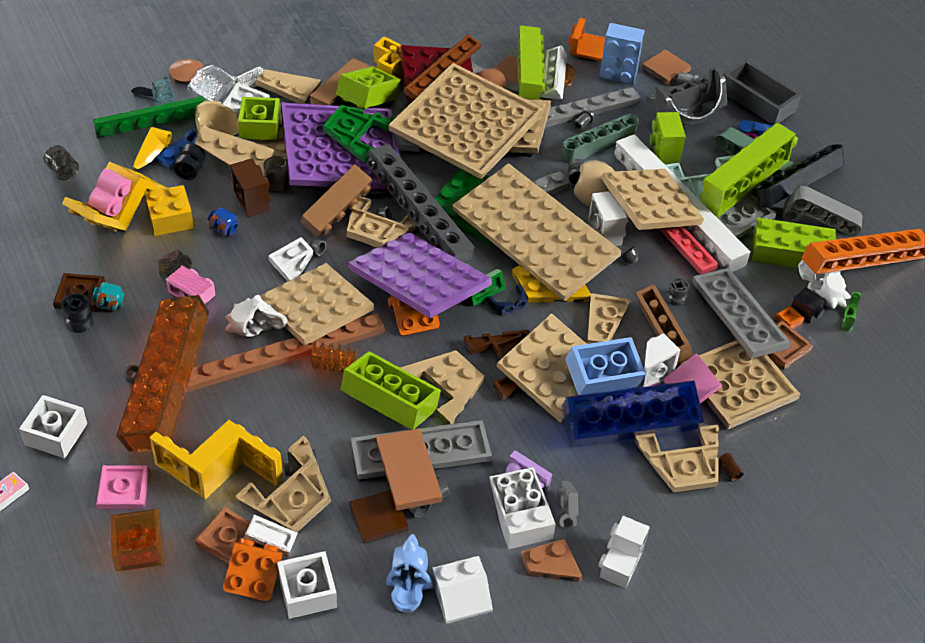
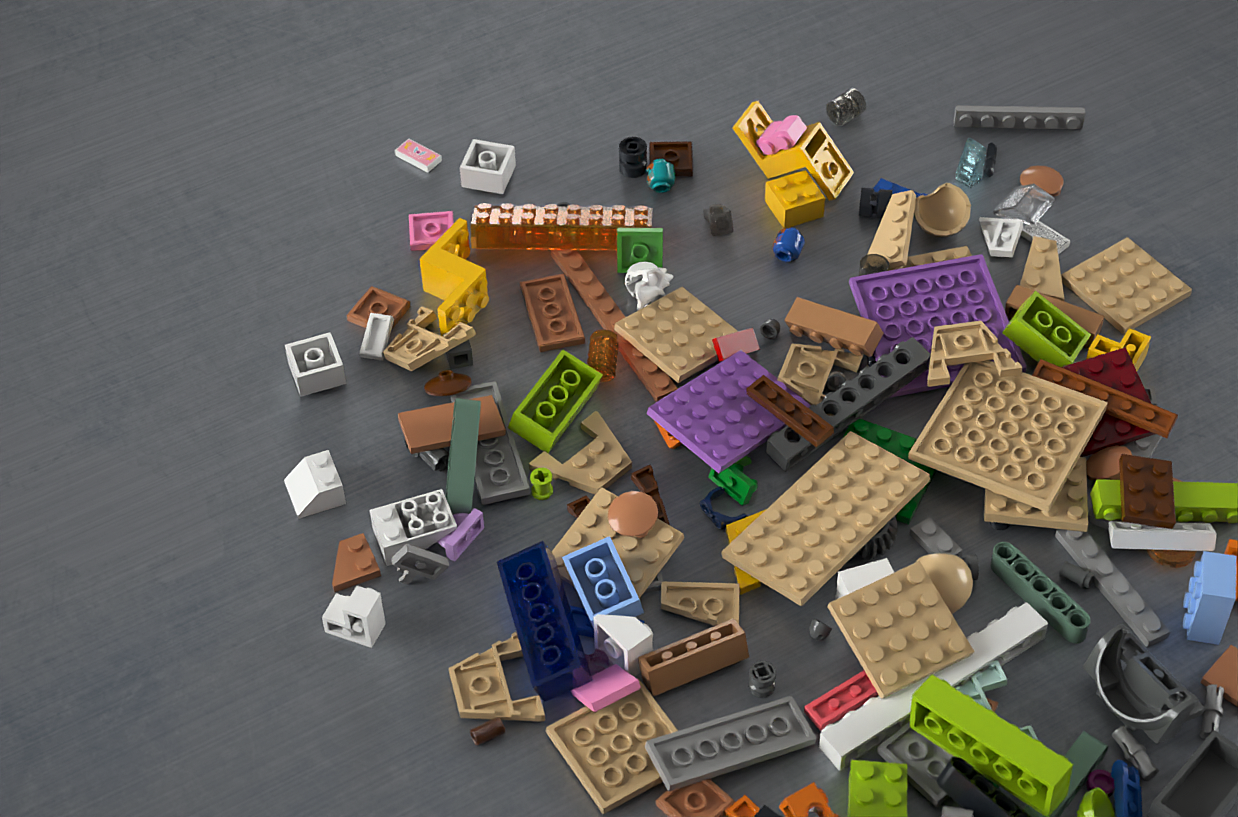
camera: 90 degrees right, 0 degrees up
green plate [93,96,205,138] -> none
clear orange brick [110,509,165,572] -> none
yellow piece [133,127,172,170] -> none
bright pink brick [166,265,215,310] -> none
orange bracket [223,538,282,601] -> none
reddish brown brick [230,158,271,218] -> none
lime brick [238,97,281,140] -> none
white wing [268,237,313,282] -> none
green wing [323,105,396,163] -> none
reddish brown tile [349,490,409,543] -> none
light blue head [386,534,433,612] -> none
lime brick [649,112,686,165] -> none
none -> reddish brown dish [424,370,472,396]
none -> sand green beam [445,398,481,515]
none -> nougat tile [520,274,585,352]
none -> lime bush [530,468,553,500]
none -> nougat dish [607,491,658,538]
none -> bright green plate [617,228,663,273]
none -> tile [712,328,760,362]
none -> reddish brown plate [746,375,834,447]
none -> tan wing [927,321,1022,387]
none -> light grey plate [954,105,1085,129]
none -> tan plate [1061,237,1192,335]
none -> light grey pin [1112,726,1159,781]
none -> reddish brown plate [1119,454,1176,529]

